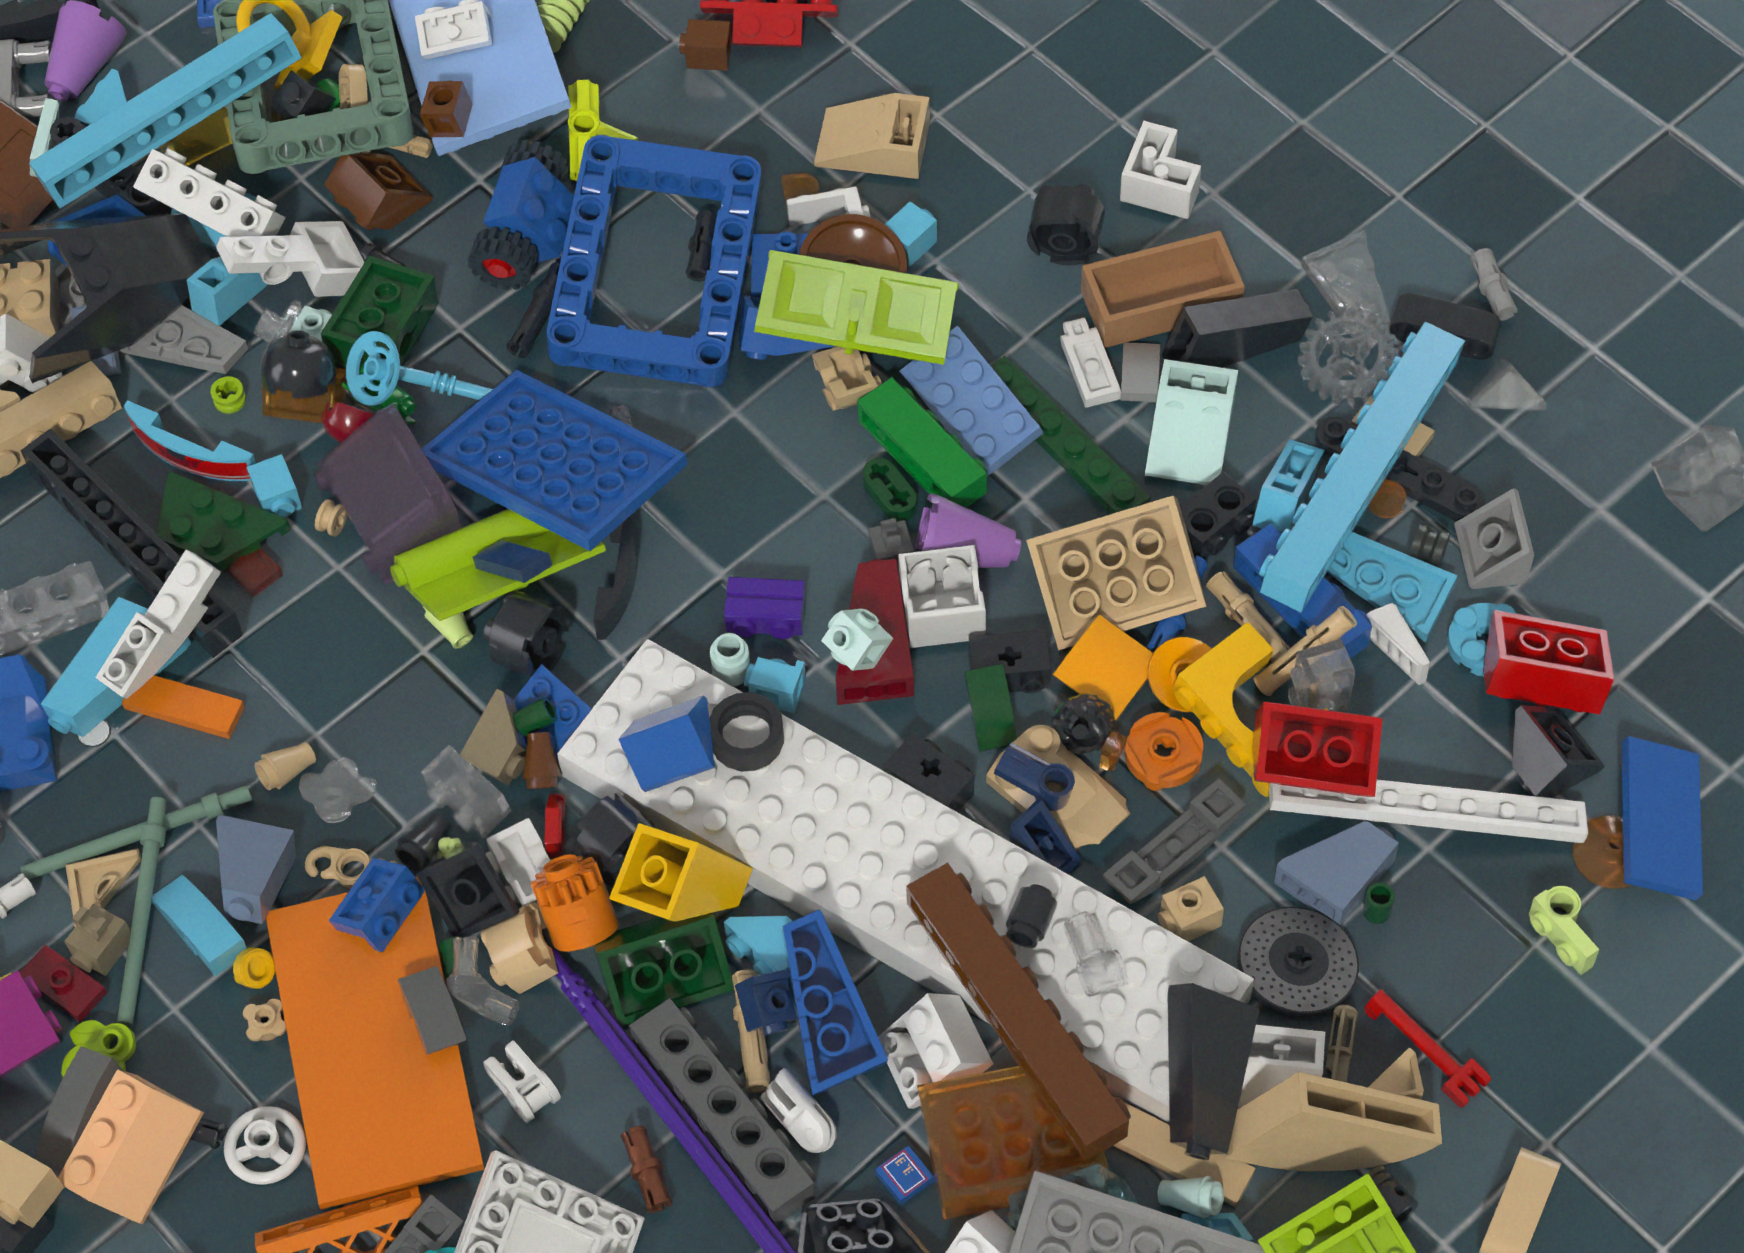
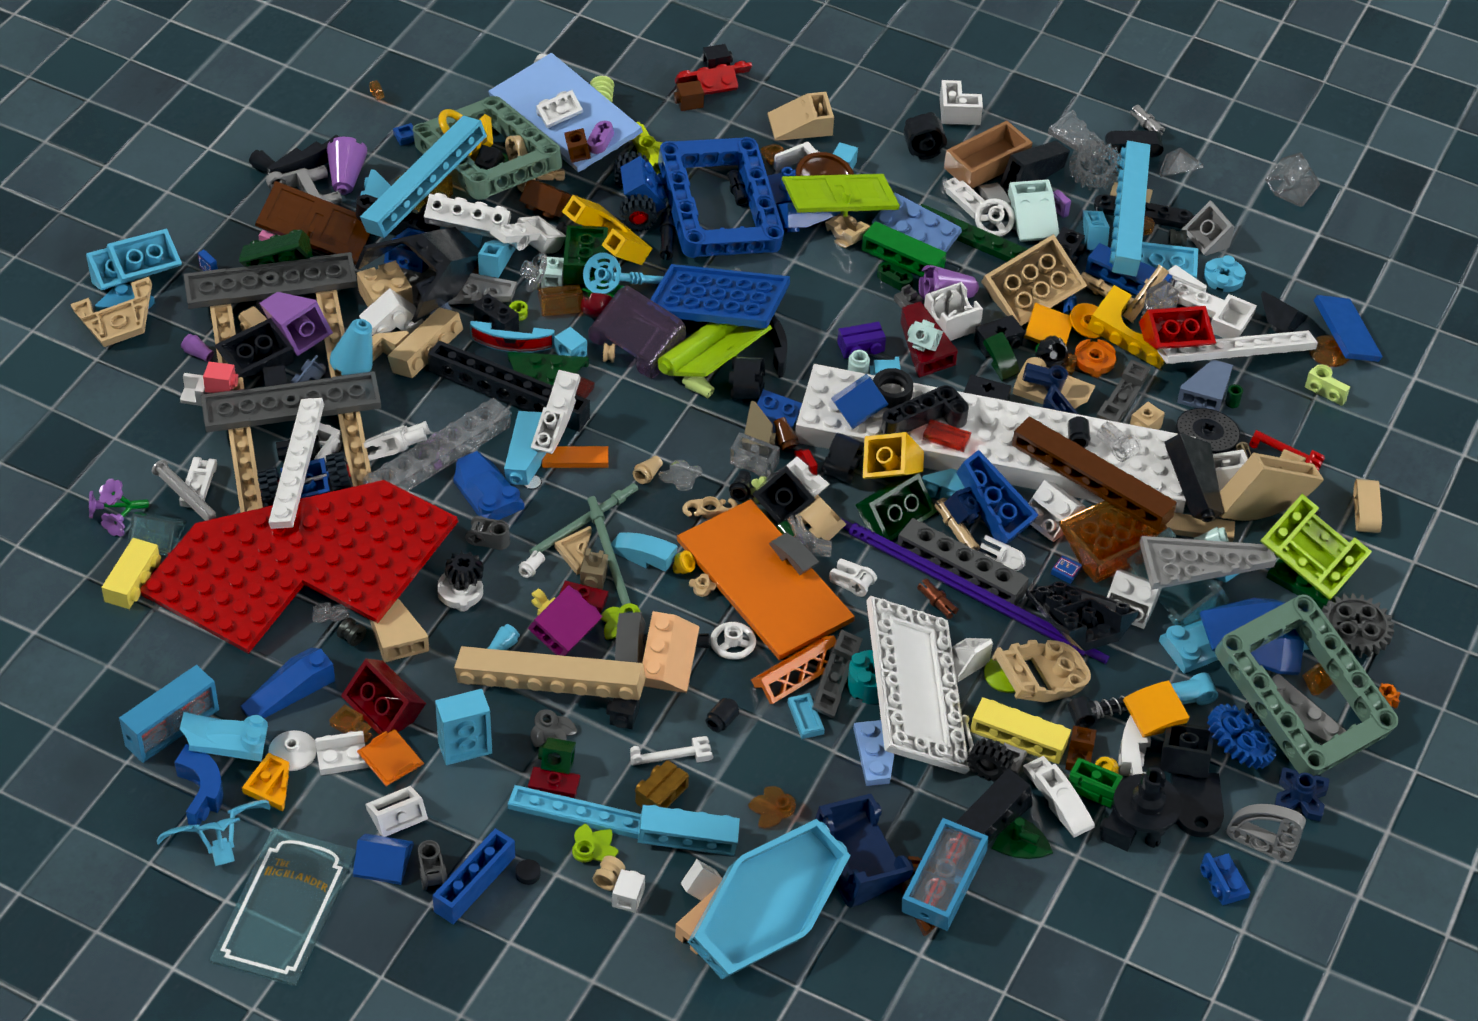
camera: 25 degrees left, 10 degrees down
light aqua tile [30,98,59,177] -> none
sand blue slope [216,815,296,924] -> none
black cylinder [261,331,336,399] -> none
blue bracket [329,857,425,952] -> none
dark blue tile [473,540,552,583] -> none
dark green hinge [513,697,558,737] -> none
orange gear [530,854,619,951] -> none
red slope [1483,610,1614,715] -> none
none -> black brick [473,293,519,332]
none -> yellow arch [562,195,653,265]
none -> medium lavender beam [587,121,614,154]
none -> black beam [881,385,969,435]
none -> clear red tile [923,419,972,452]
none -> white piece [975,198,1015,237]
none -> medium lavender tile [1053,190,1071,218]
none -> white plate [1168,281,1257,338]

